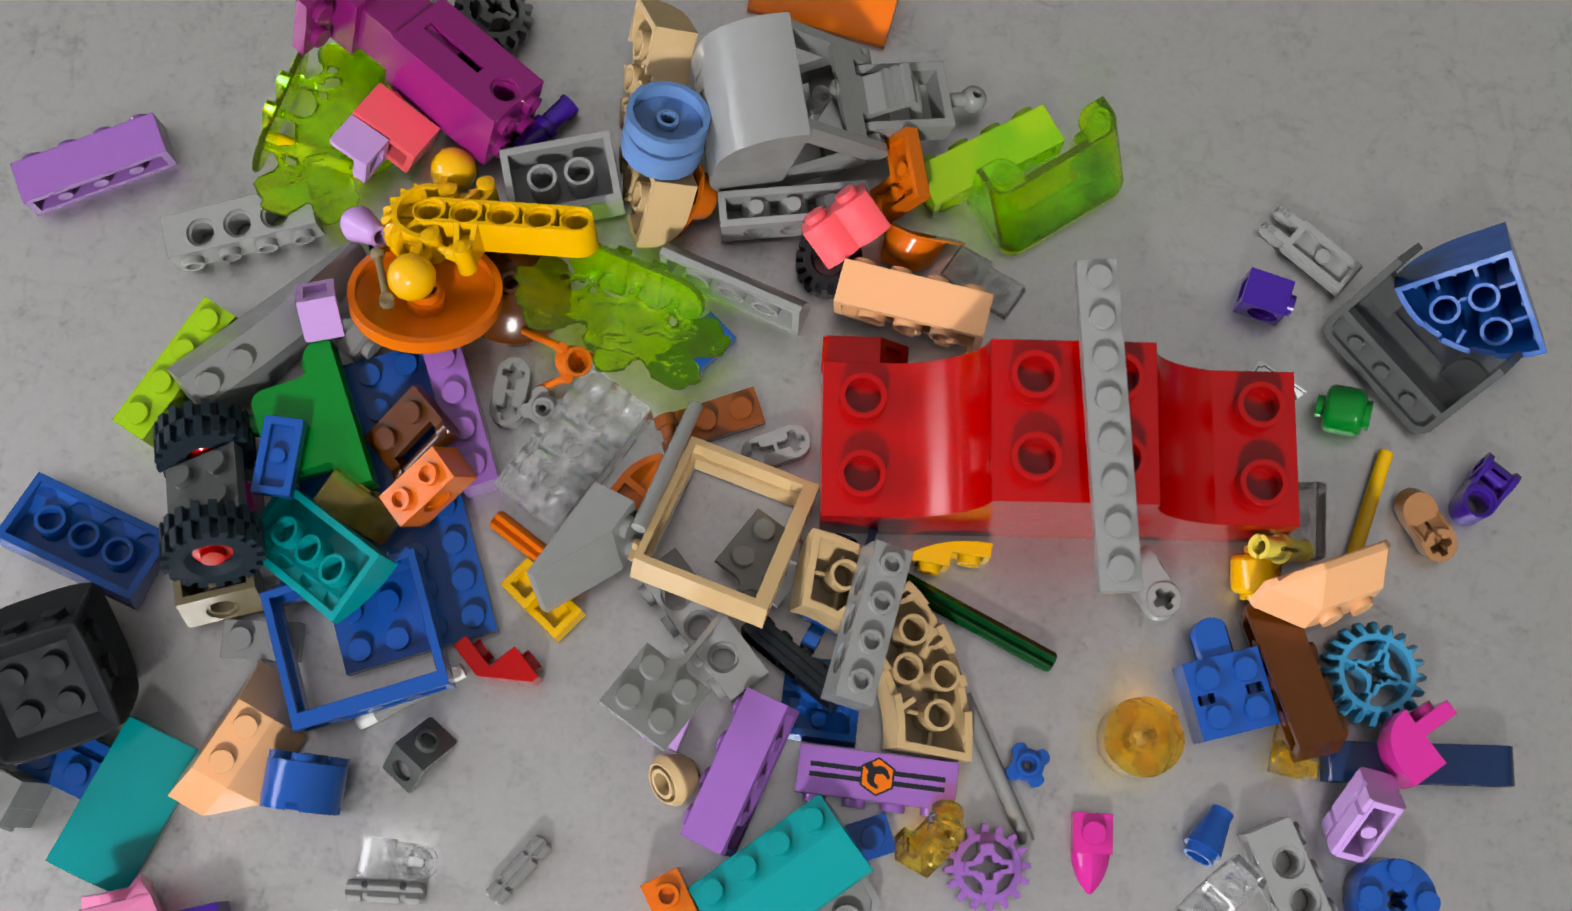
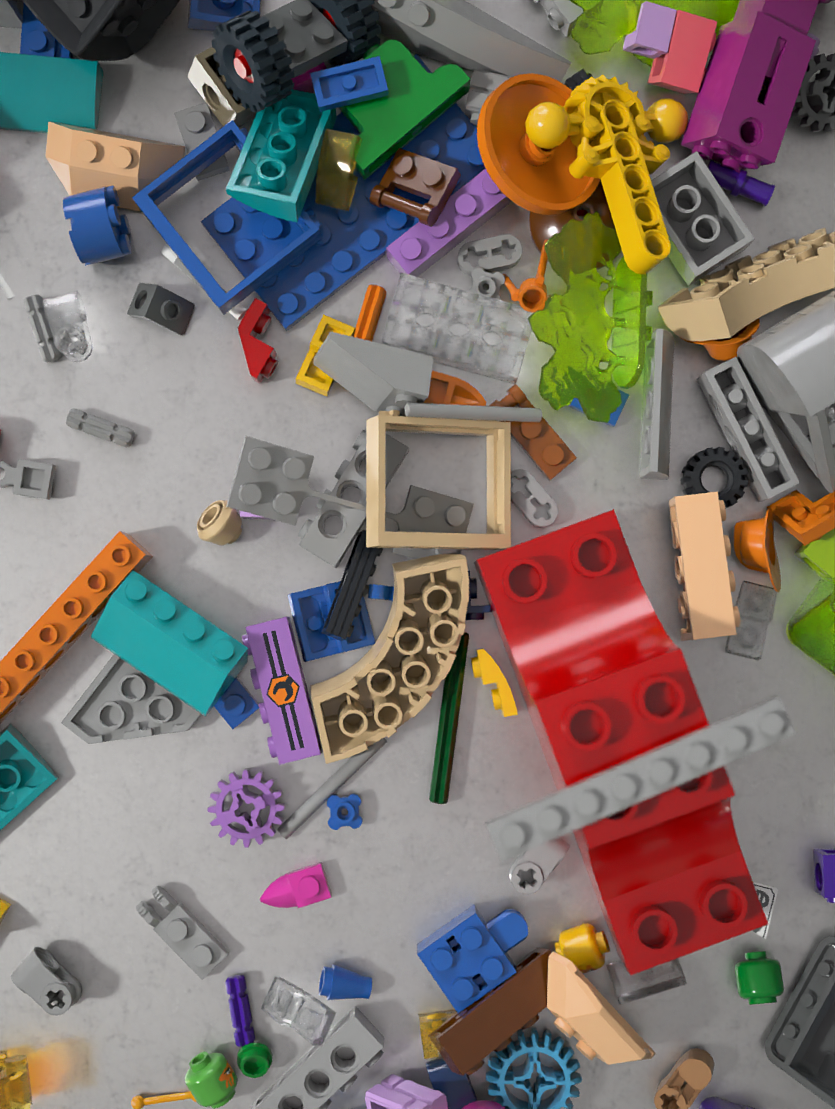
camera: 70 degrees right, 10 degrees up
lavender panel [295,278,344,343] -> none
lavender cone [340,206,386,248] -> none
dark tan hinge [370,247,395,309] -> none
orange brick [379,446,478,527] -> none
medium blue wheel [620,81,711,181] -> none
medium lavender brick [680,687,800,857] -> none
coral brick [800,183,891,270] -> none
red slope [821,335,909,373] -> none
light grey brick [821,539,913,711] -> none
clear yellow leg [895,799,965,879] -> none
clear yellow brick [1097,696,1185,779] -> none
light yellow pin [1248,533,1314,565] -> none
yellow bar [1346,449,1394,553] -> none

